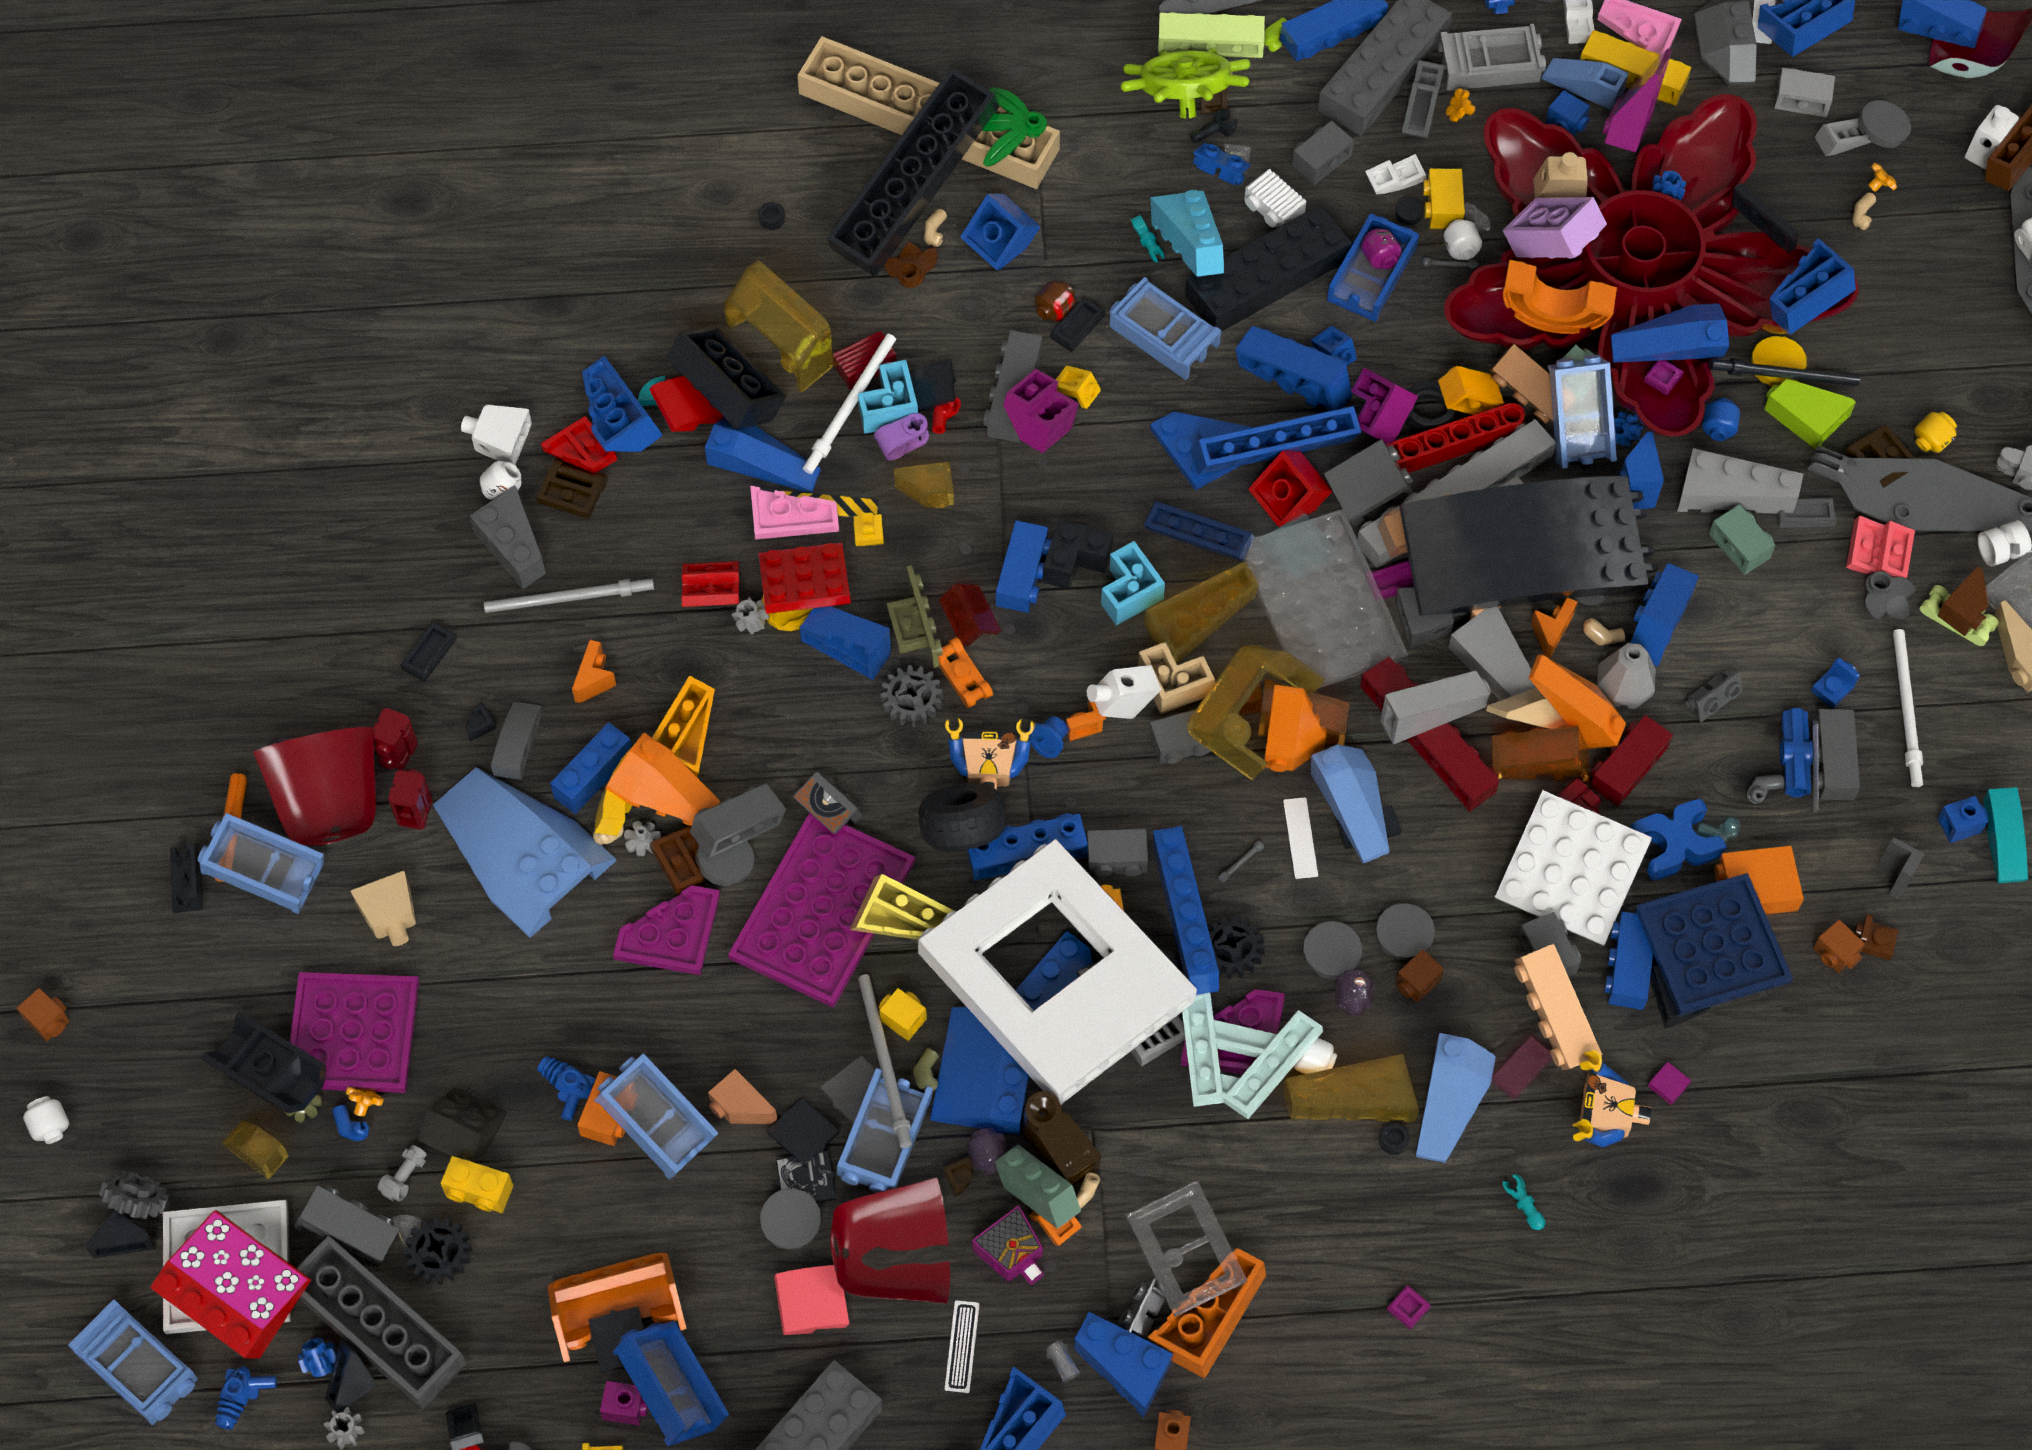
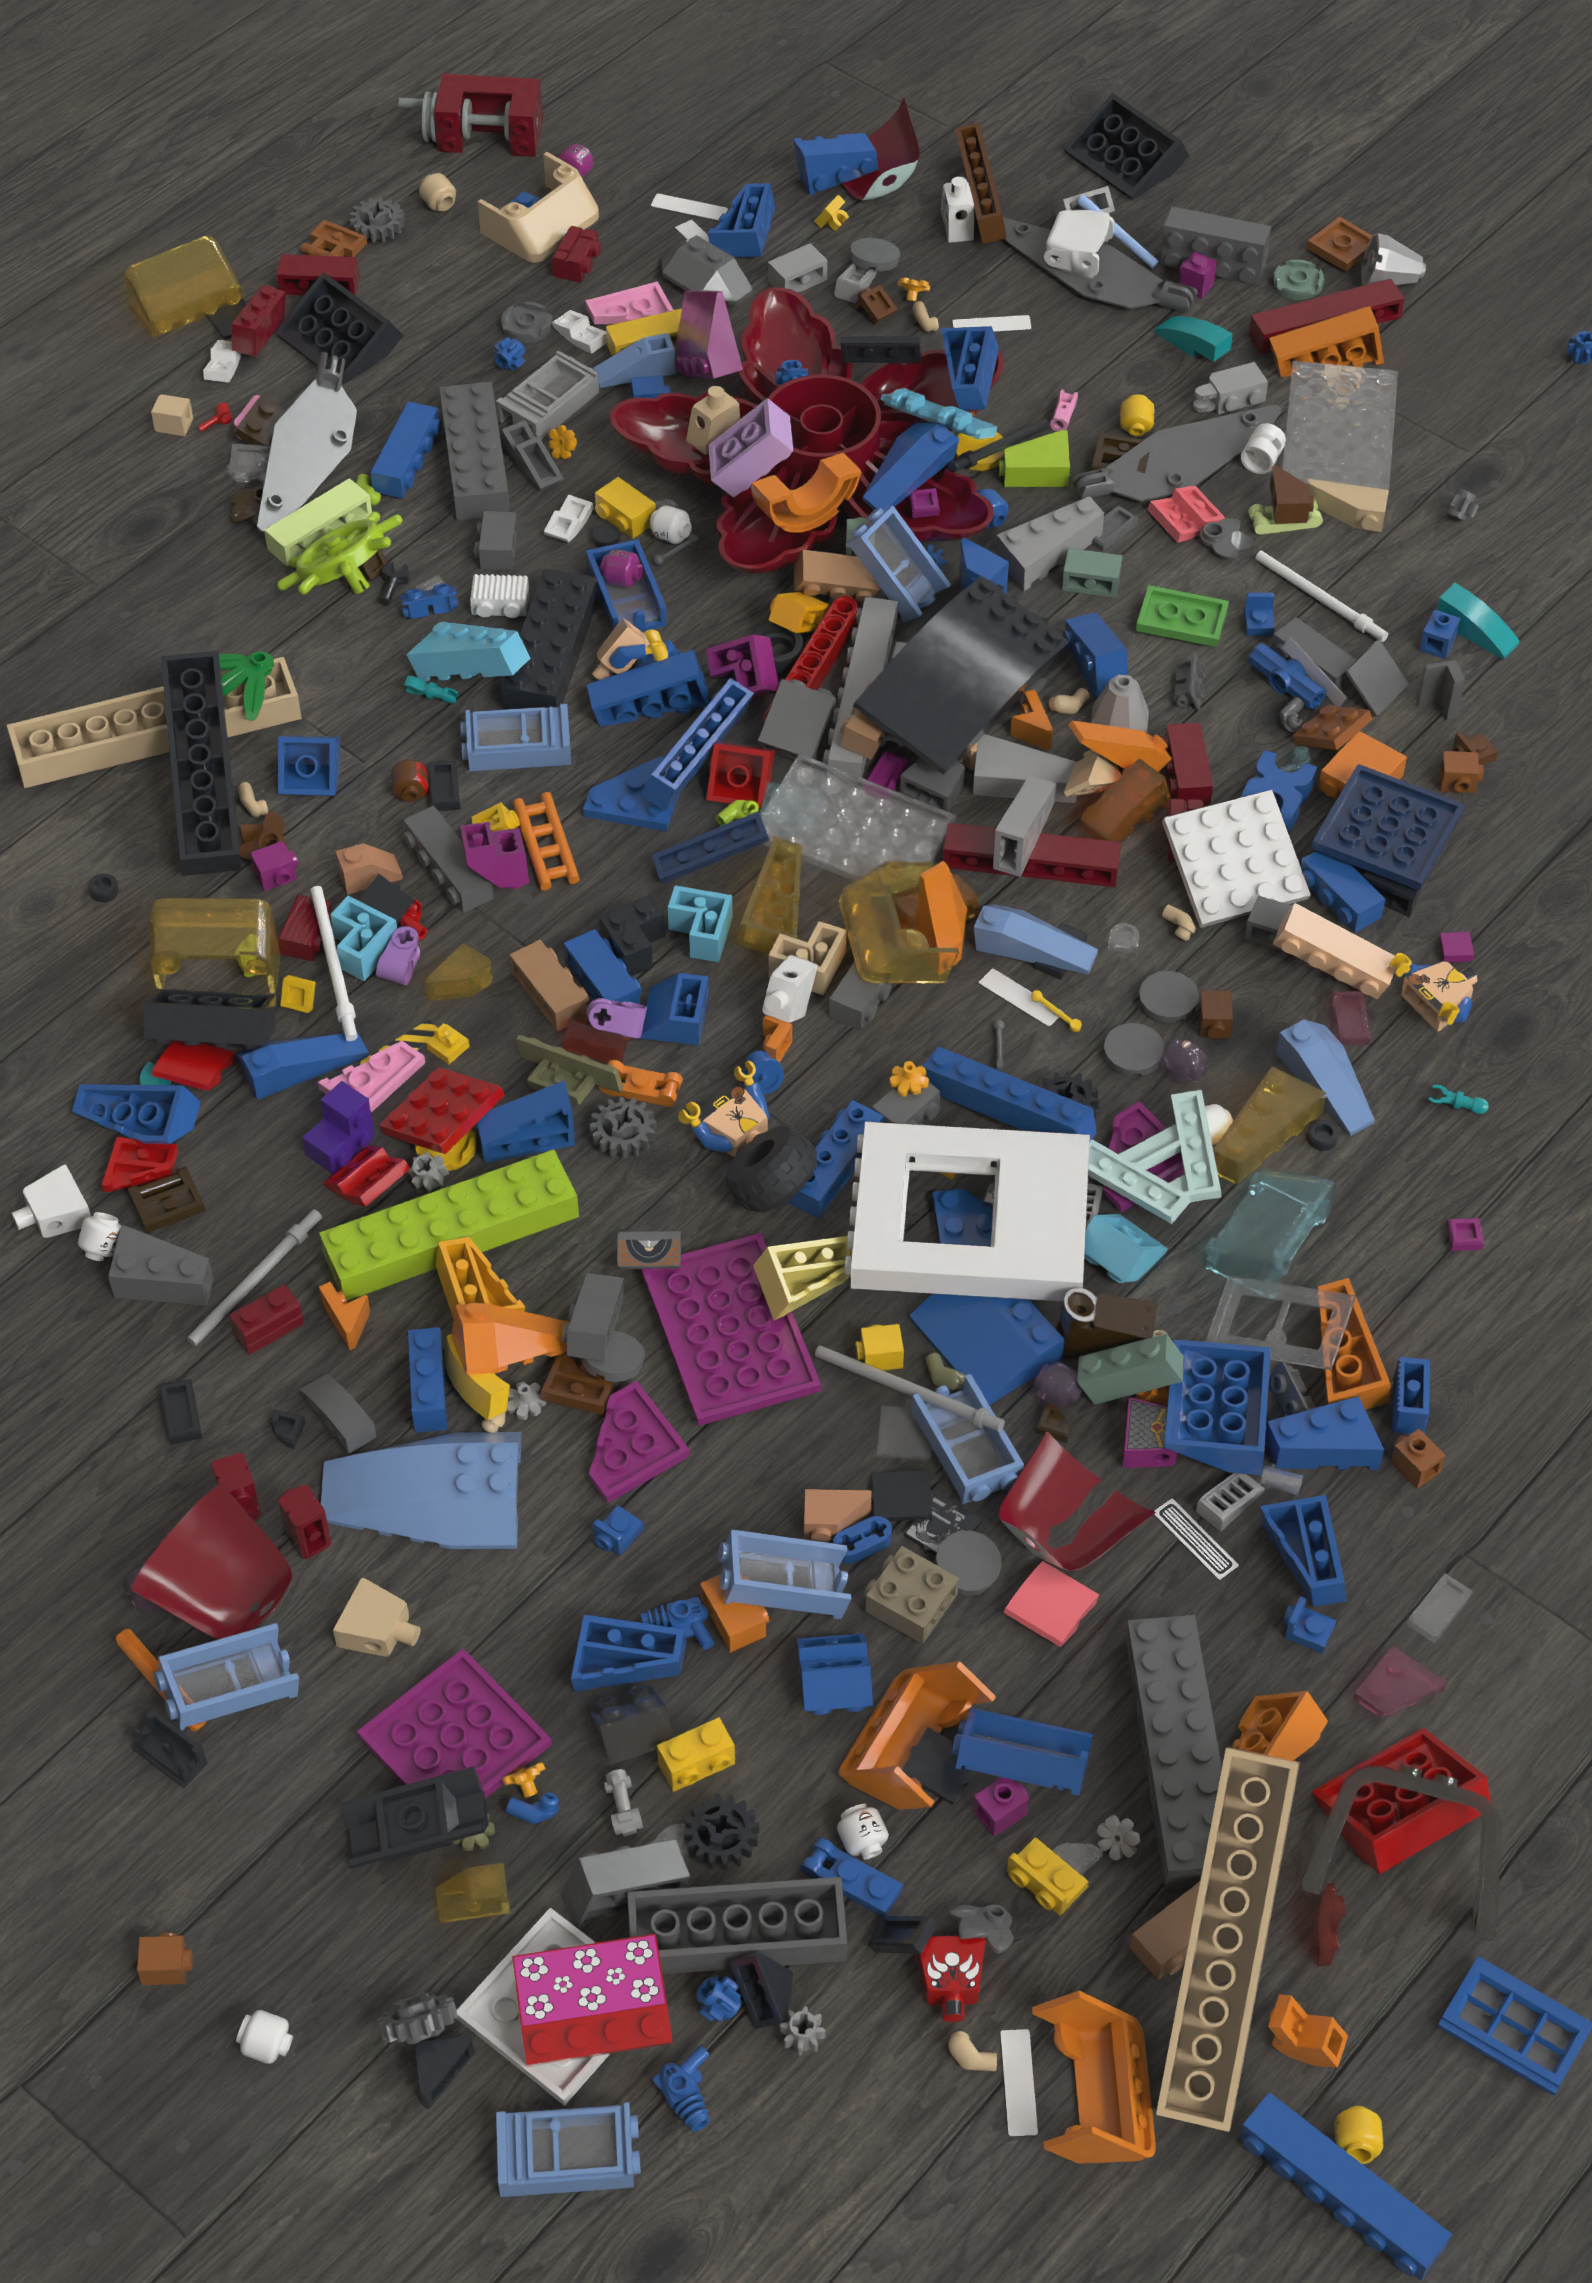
camera: 45 degrees left, 10 degrees down
none -> dark red brick [229,1284,304,1355]
none -> magenta brick [250,841,299,891]
none -> yellow tile [280,975,316,1013]
none -> dark purple brick [302,1081,375,1174]
none -> lime brick [319,1149,579,1301]
none -> nougat slope [335,843,403,895]
none -> medium nougat brick [510,940,589,1032]
none -> orange bar [512,792,580,890]
none -> blue wedge [571,1615,686,1692]
none -> medium lavender piece [587,998,647,1038]
none -> torso [592,617,668,680]
none -> blue bracket [592,1505,644,1557]
none -> blue slope [640,973,709,1046]
none -> lime arm [715,800,759,826]
none -> blue piece [797,1633,873,1715]
none -> blue plate [800,1838,903,1917]
none -> yellow tile [814,195,849,231]
none -> blue beam [833,1516,892,1564]
none -> white head [837,1804,889,1860]
none -> reddish brown bracket [854,285,898,325]
none -> dark tan brick [864,1546,959,1644]
none -> medium azure hinge [881,388,998,439]
none -> light orange plant [889,1061,929,1097]
none -> white sticker [952,315,1031,331]
none -> yellow hinge [1031,990,1082,1032]
none -> bright pink bar [1050,389,1078,431]
none -> medium azure slope [1084,1214,1168,1283]
none -> clear tile [1108,923,1140,954]
none -> bright green plate [1136,585,1229,647]
none -> tan arm [1162,904,1196,941]
none -> blue slope [1164,1339,1271,1475]
none -> light grey slope [1196,1473,1265,1532]
none -> clear light blue windscreen [1204,1169,1336,1301]
none -> dark orange plate [1292,705,1373,750]
none -> dark grey piece [1345,639,1409,717]
none -> blue brick [1392,1357,1430,1434]

